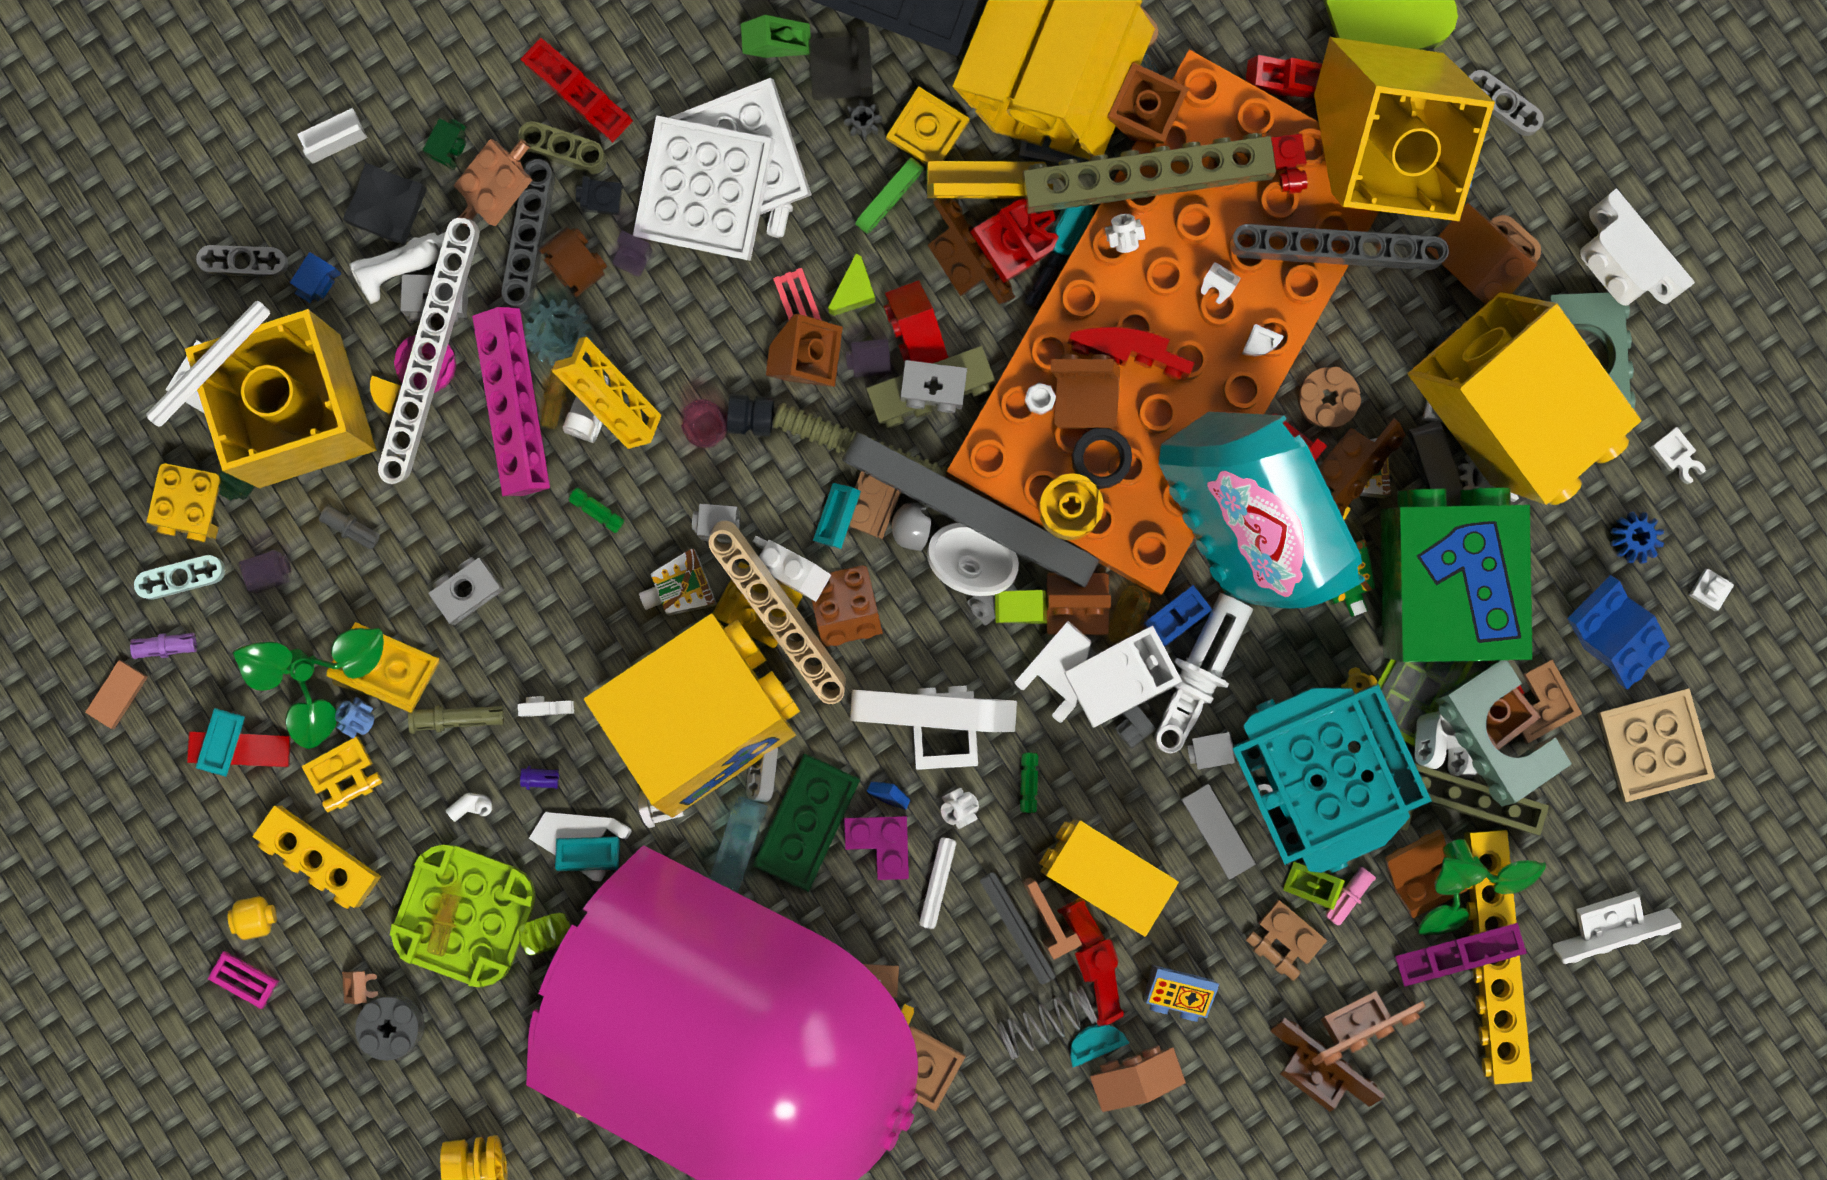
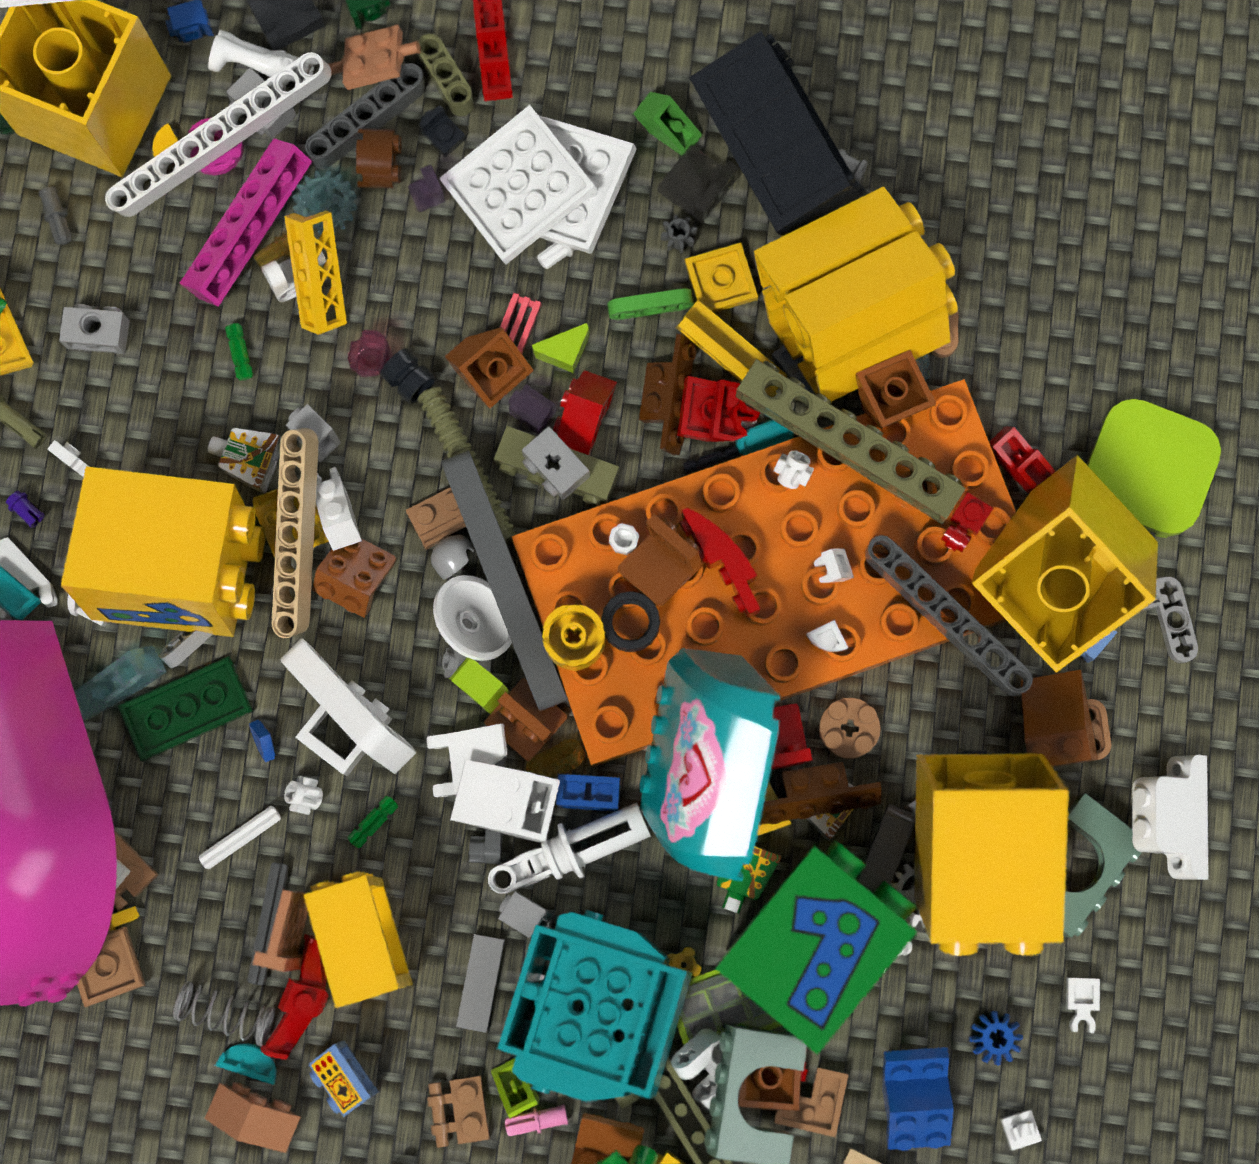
camera: 45 degrees right, 5 degrees down
teal tile [813,483,861,549] -> none
magenta brick [844,816,909,880] -> none

